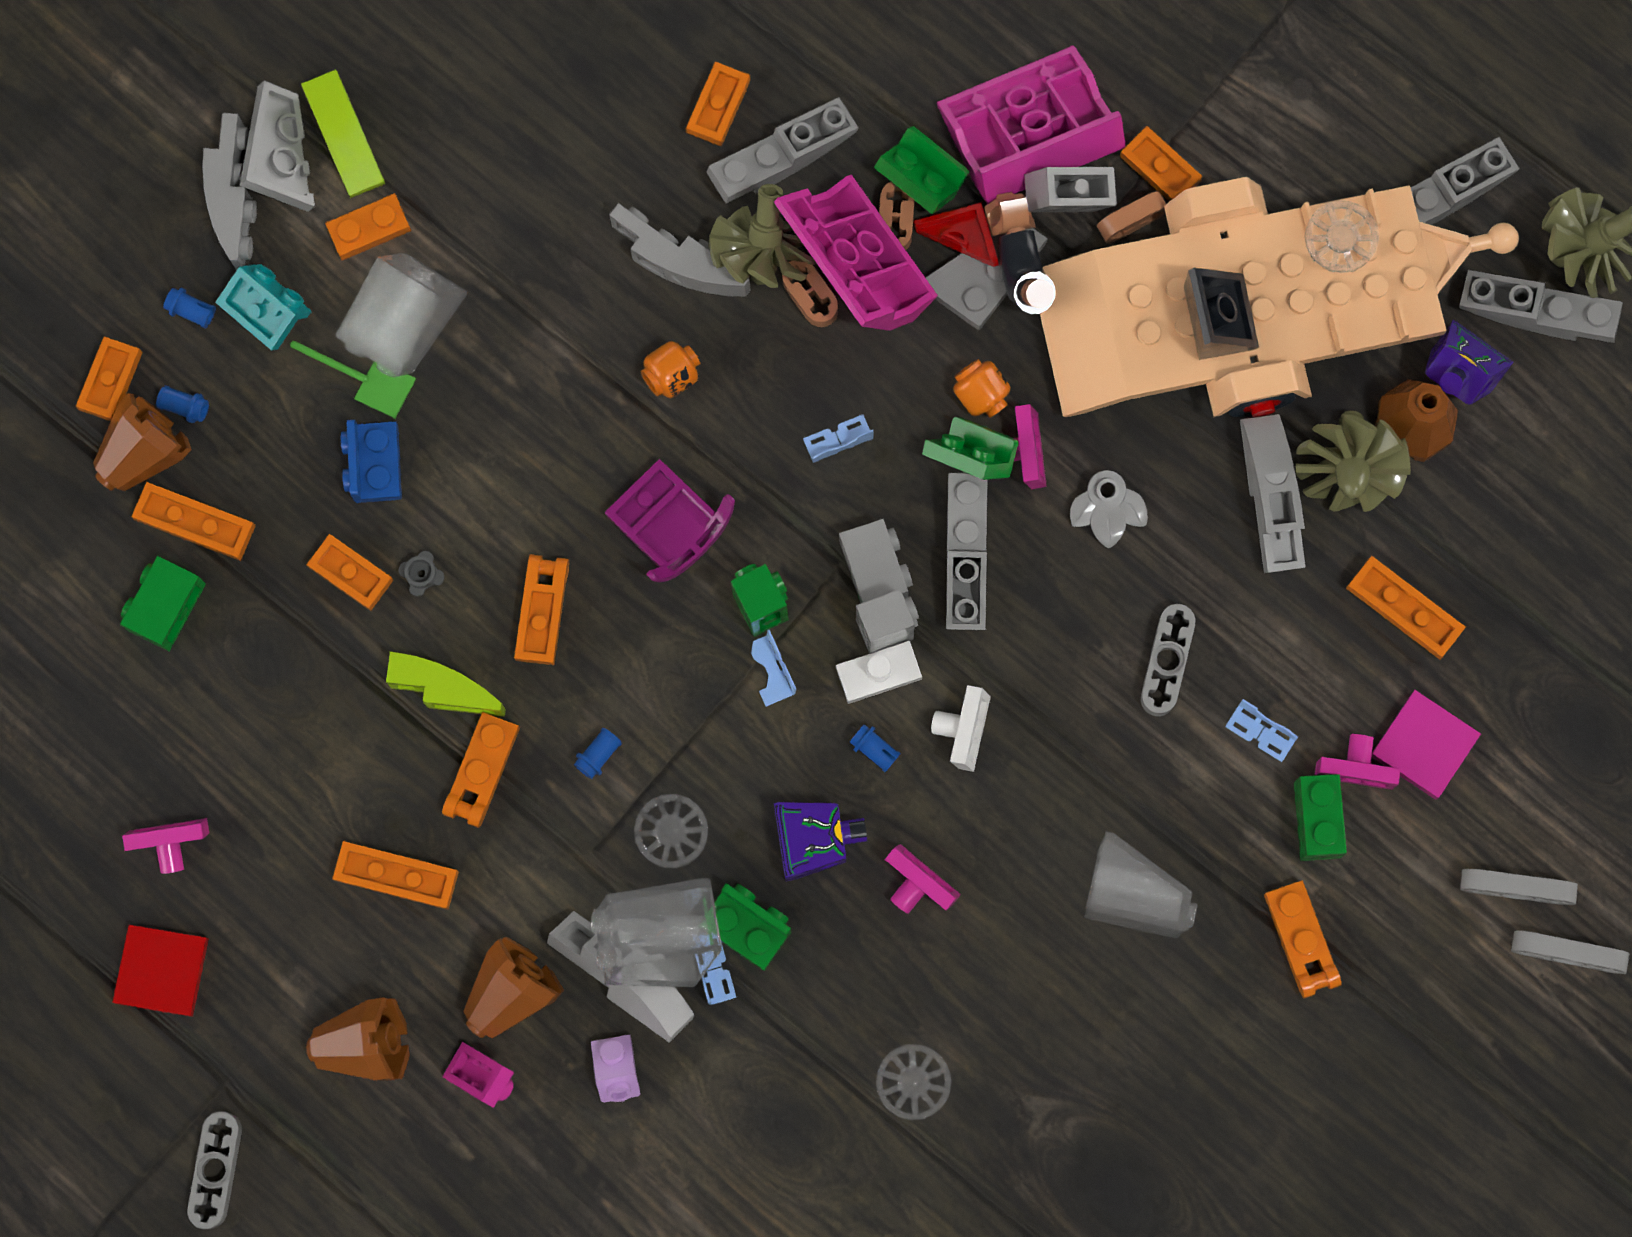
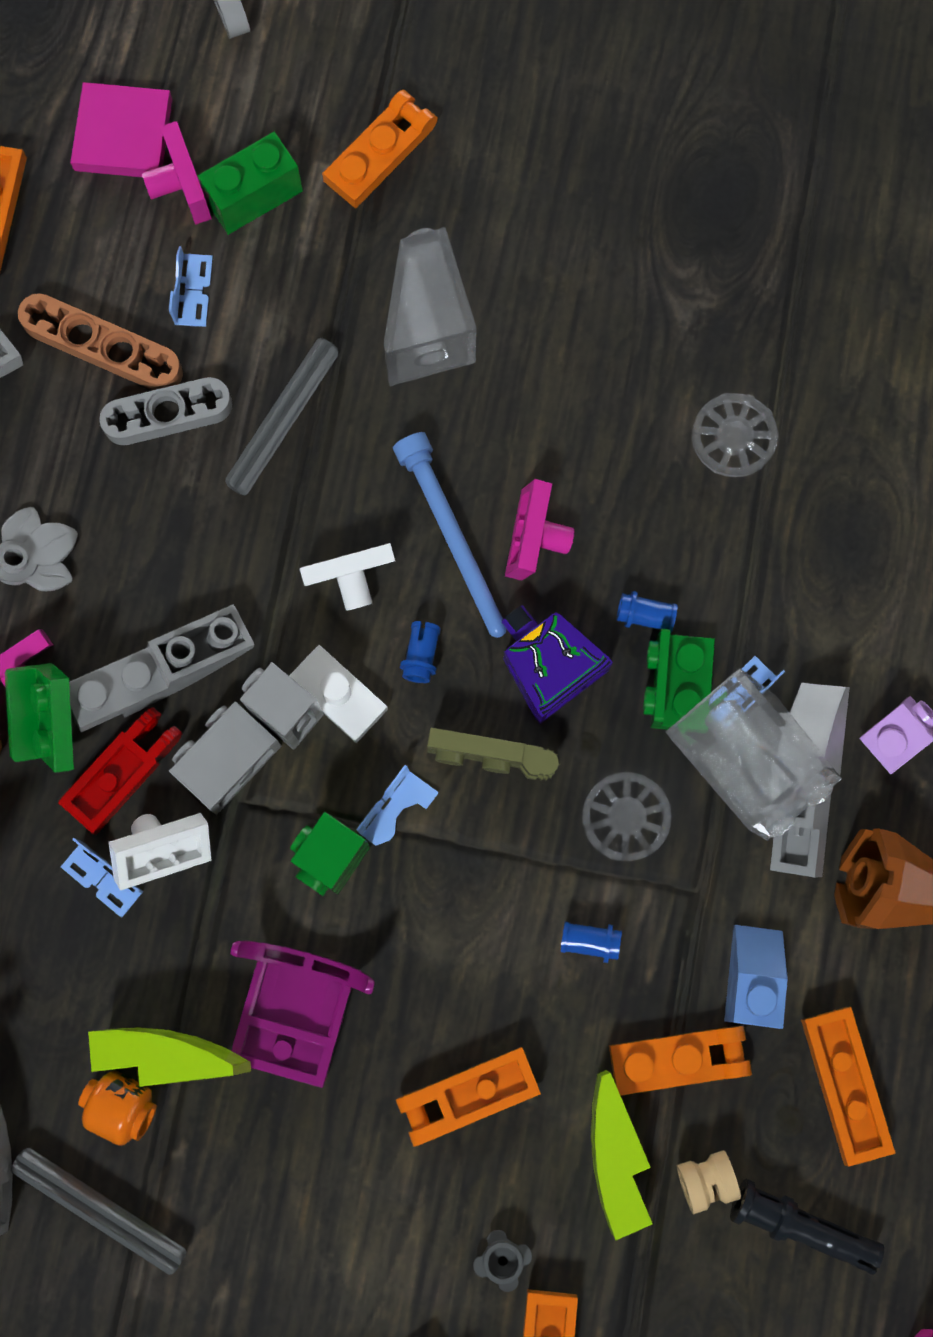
camera: 125 degrees left, 0 degrees up
none -> dark grey axle [11,1148,187,1275]
none -> nougat beam [18,293,183,390]
none -> red hinge [58,707,183,835]
none -> lime slope [88,1027,251,1087]
none -> white tile [109,813,212,891]
none -> dark grey axle [225,338,338,496]
none -> medium blue piece [393,432,506,638]
none -> olive hinge [427,728,560,781]
none -> blue pin [616,591,678,633]
none -> tan wheel [677,1150,741,1214]
none -> medium blue slope [724,925,788,1029]
none -> black pin [730,1179,884,1275]

